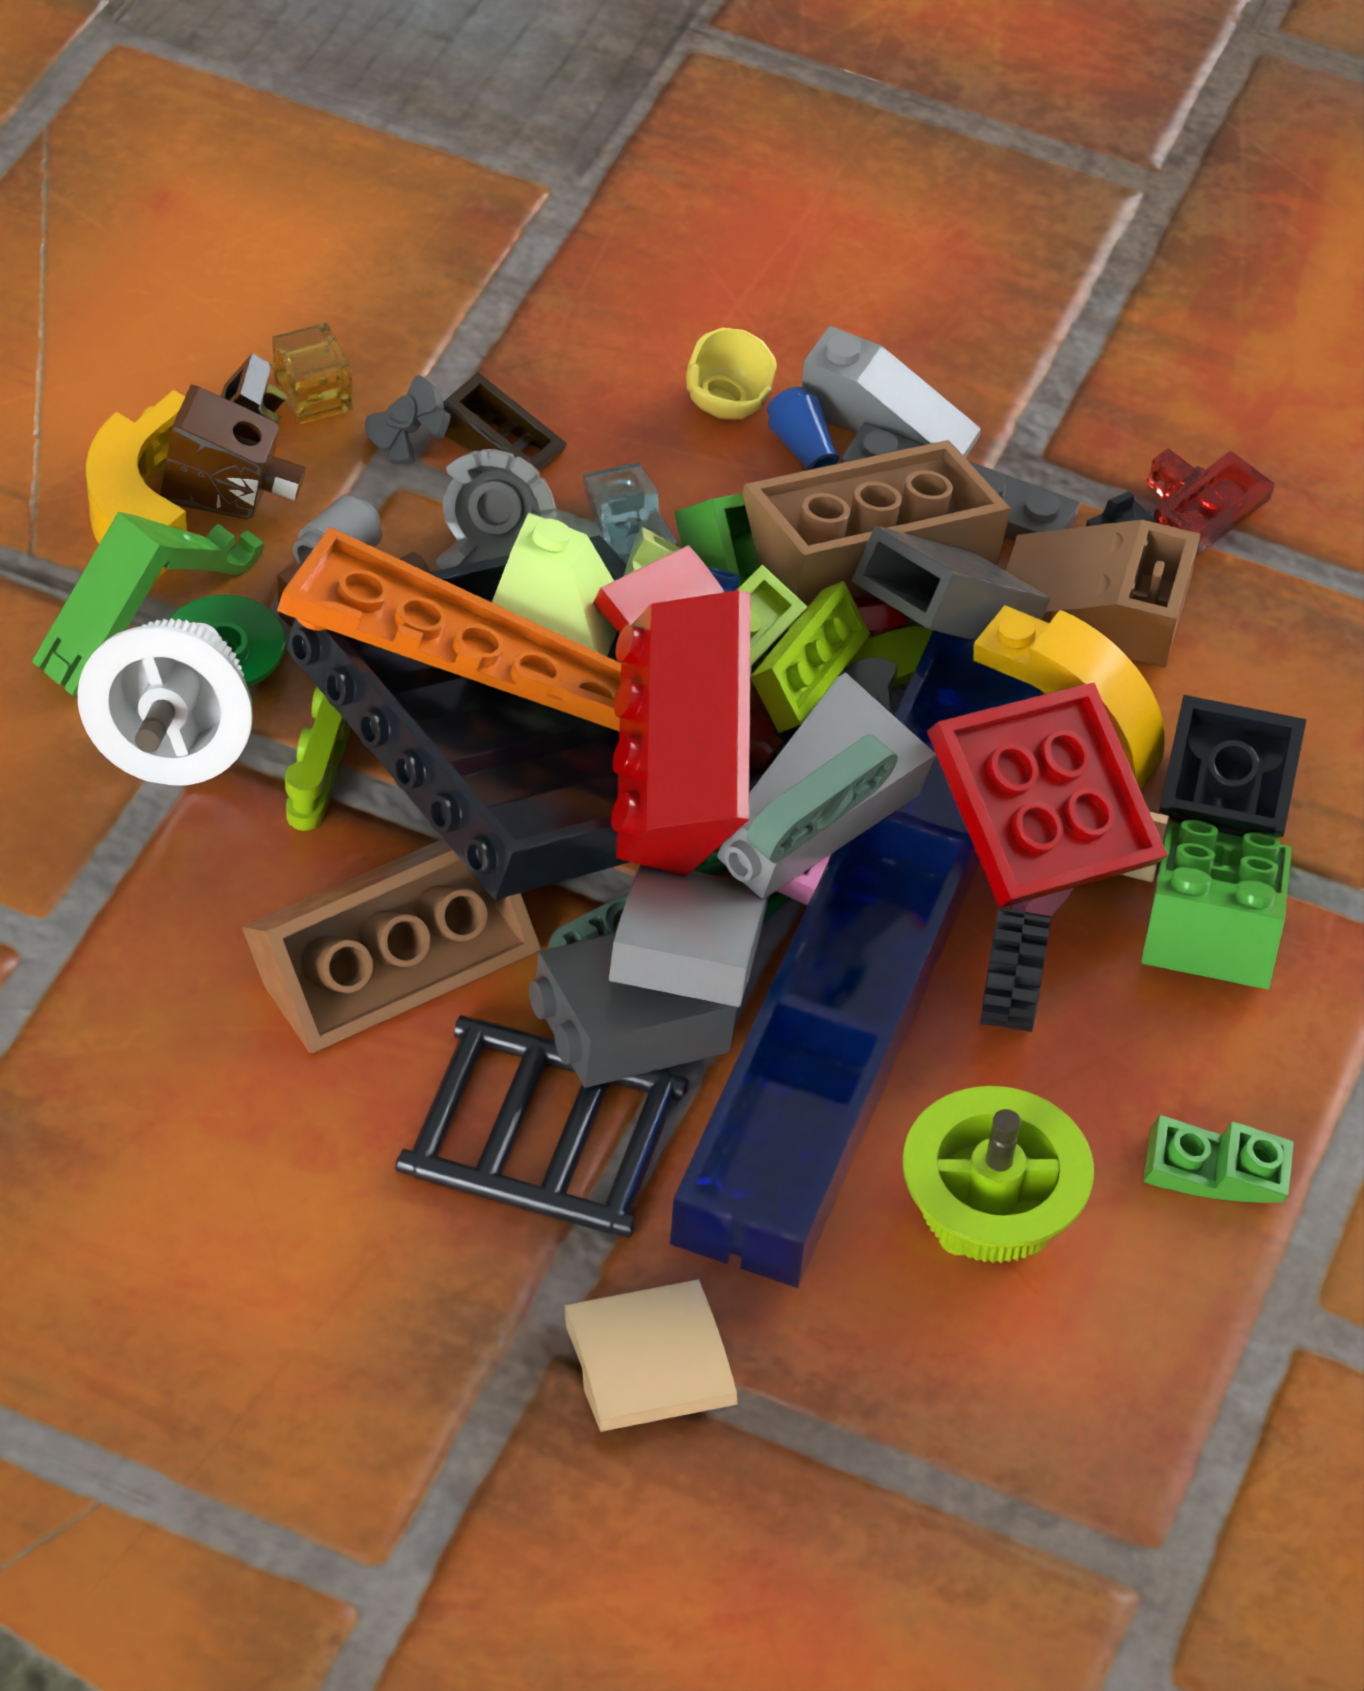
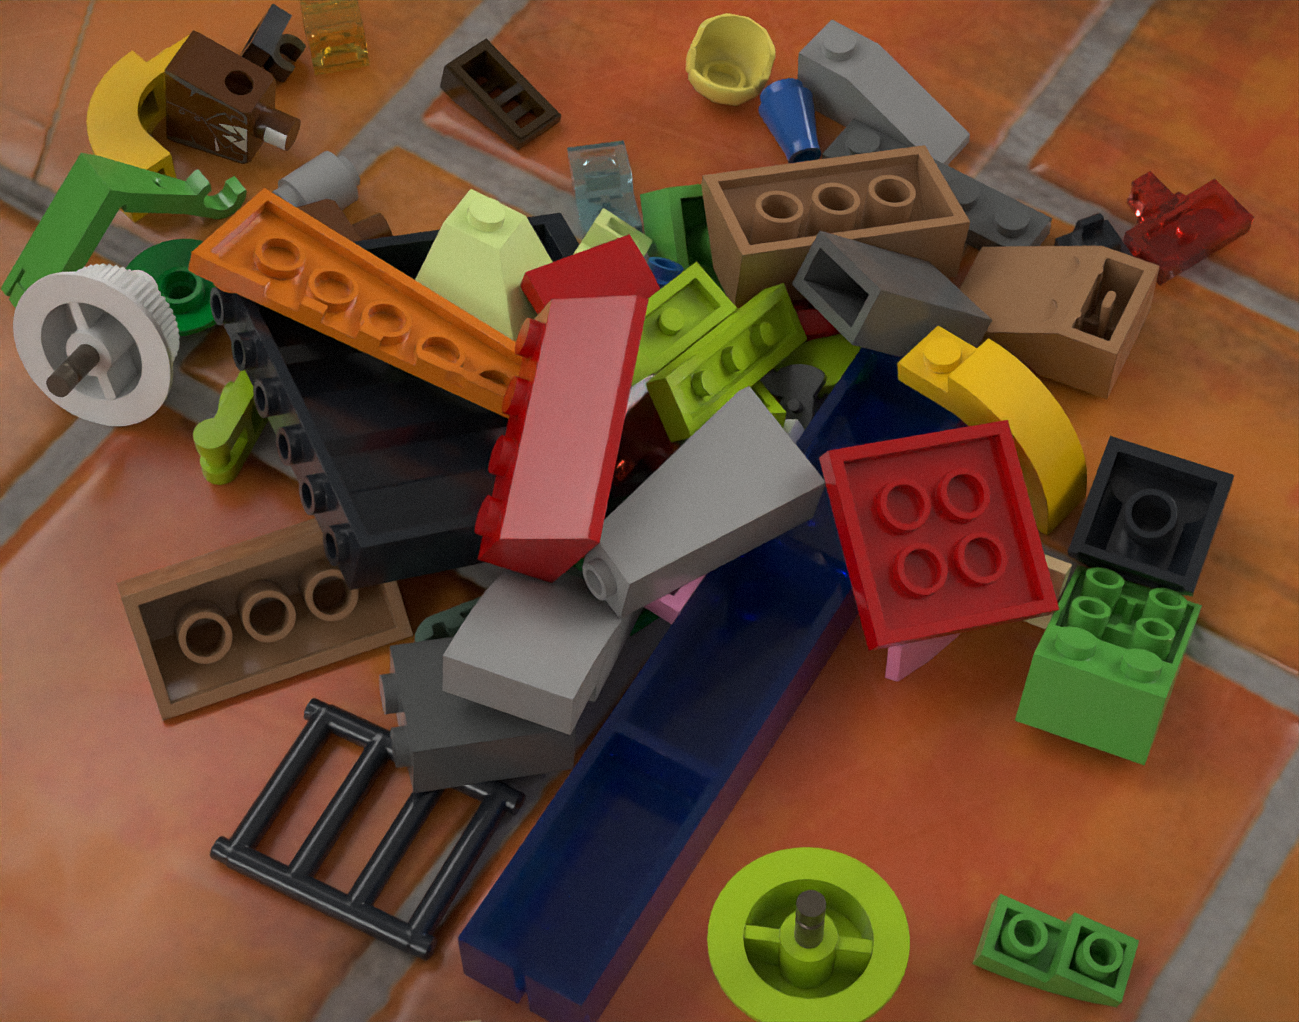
camera: 15 degrees right, 5 degrees up
dark grey piece [365,375,451,465] -> none
light grey hair [435,449,557,570] -> none
sand green beam [746,734,898,863] -> none
black tyre [980,907,1051,1032] -> none

